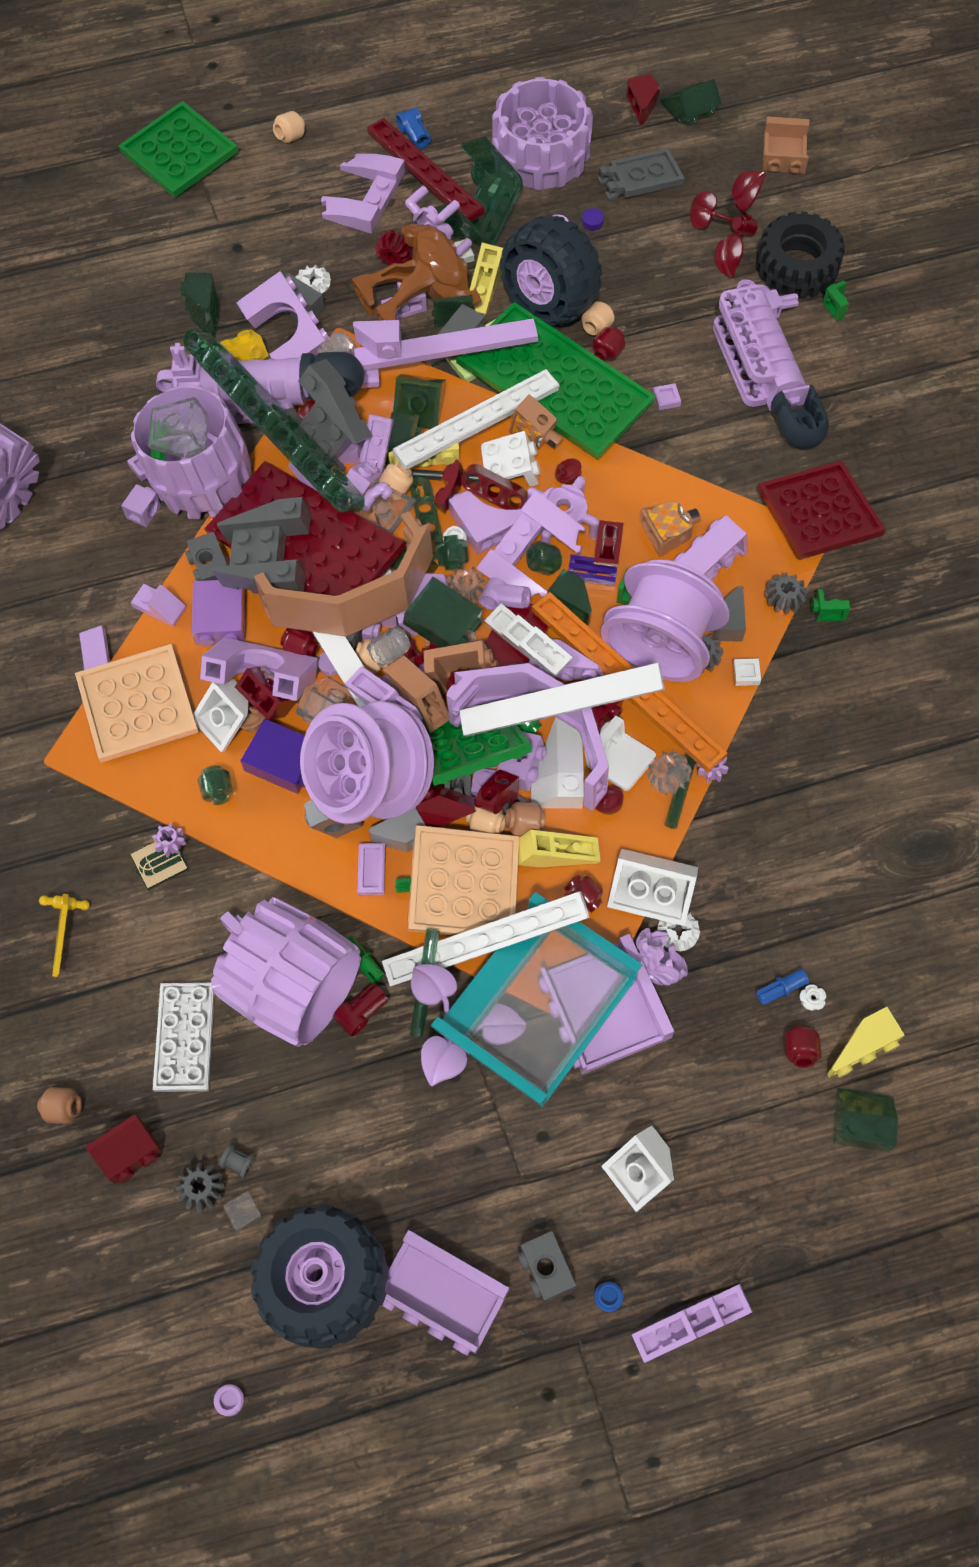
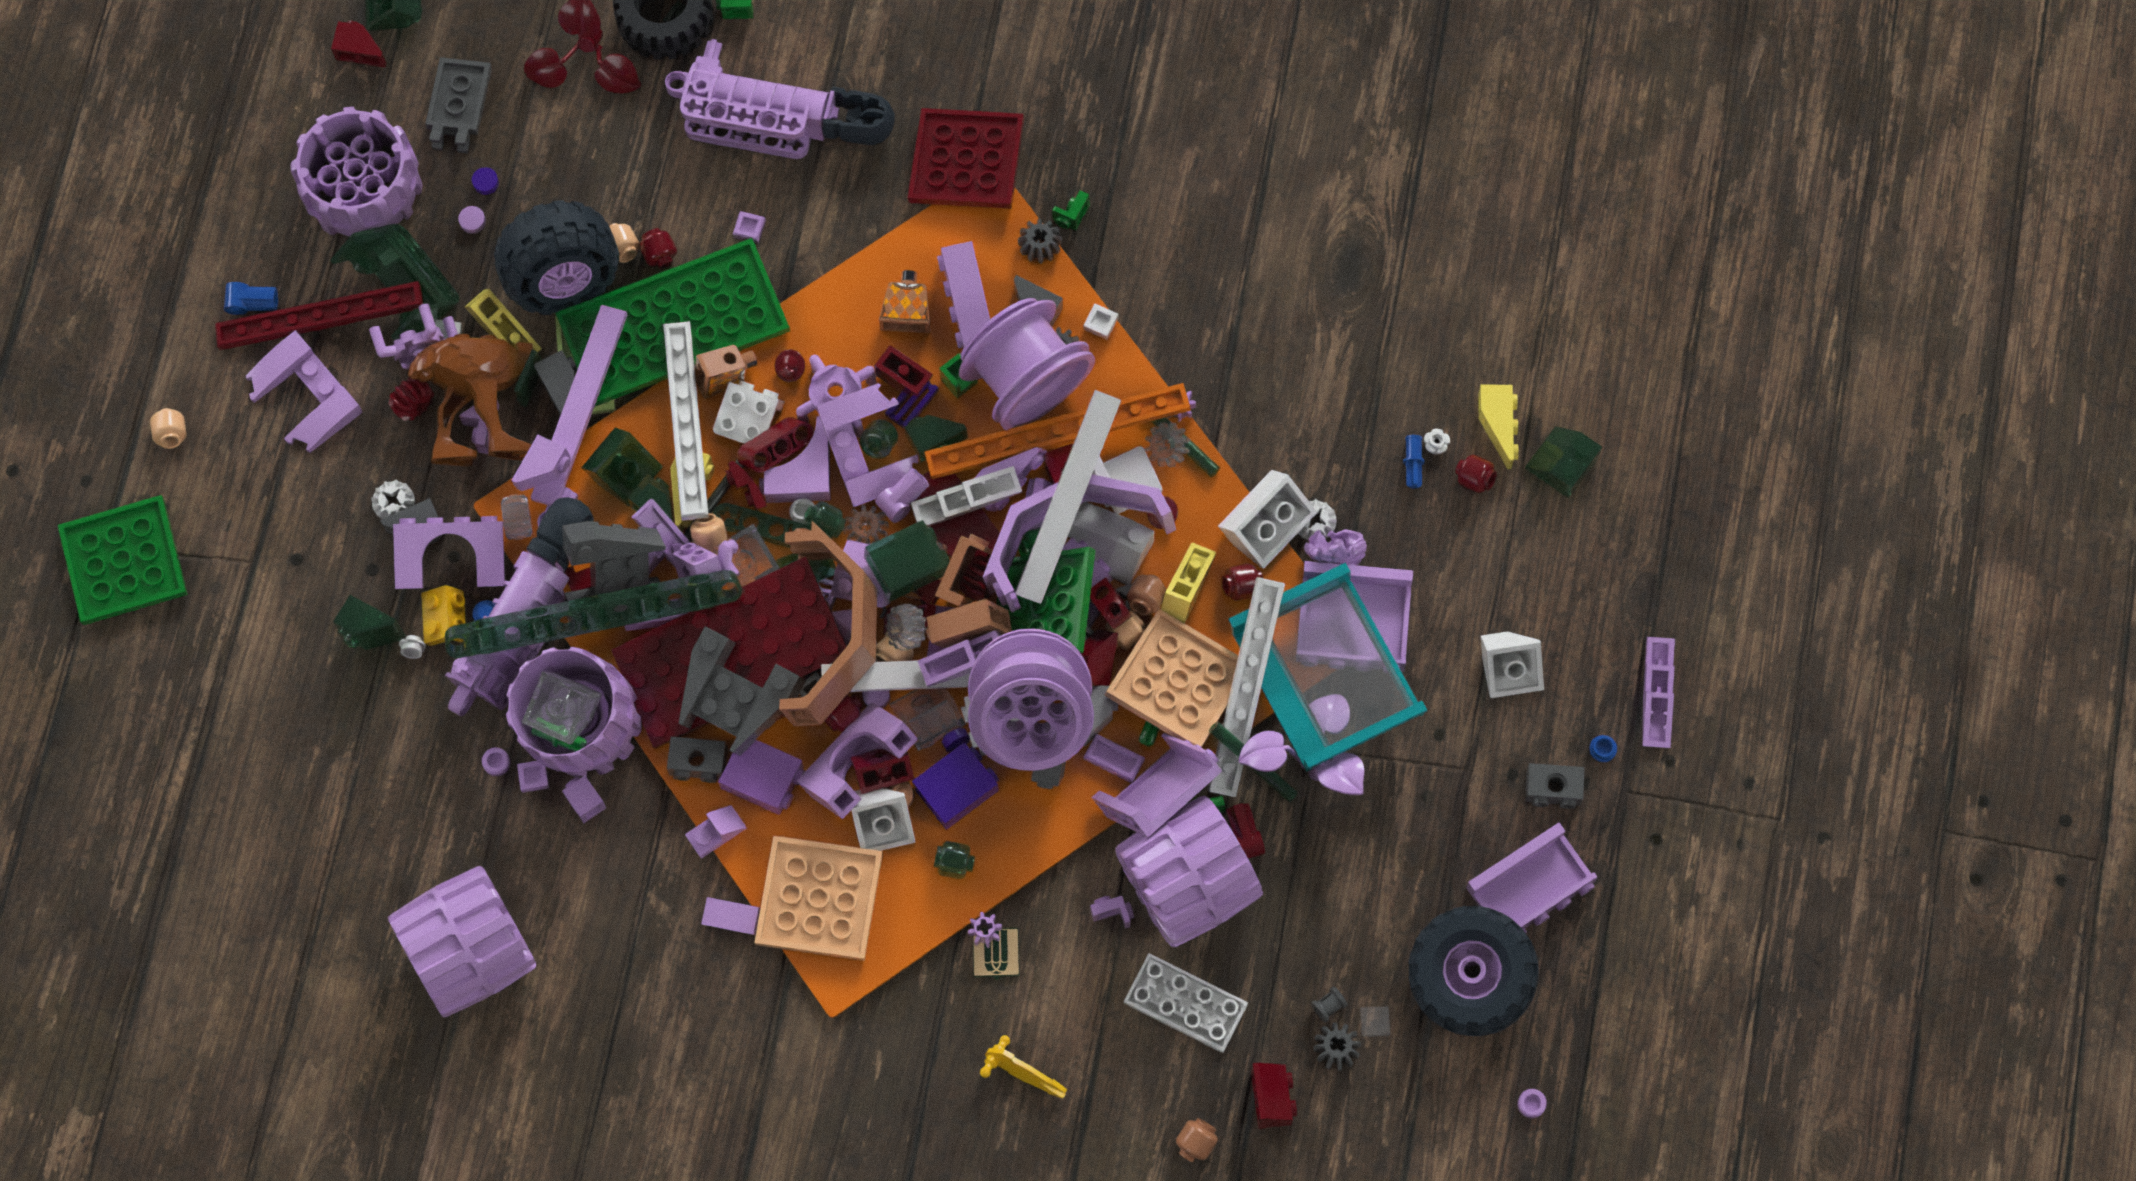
camera: 60 degrees left, 5 degrees up
none -> lavender panel [1091,733,1222,837]

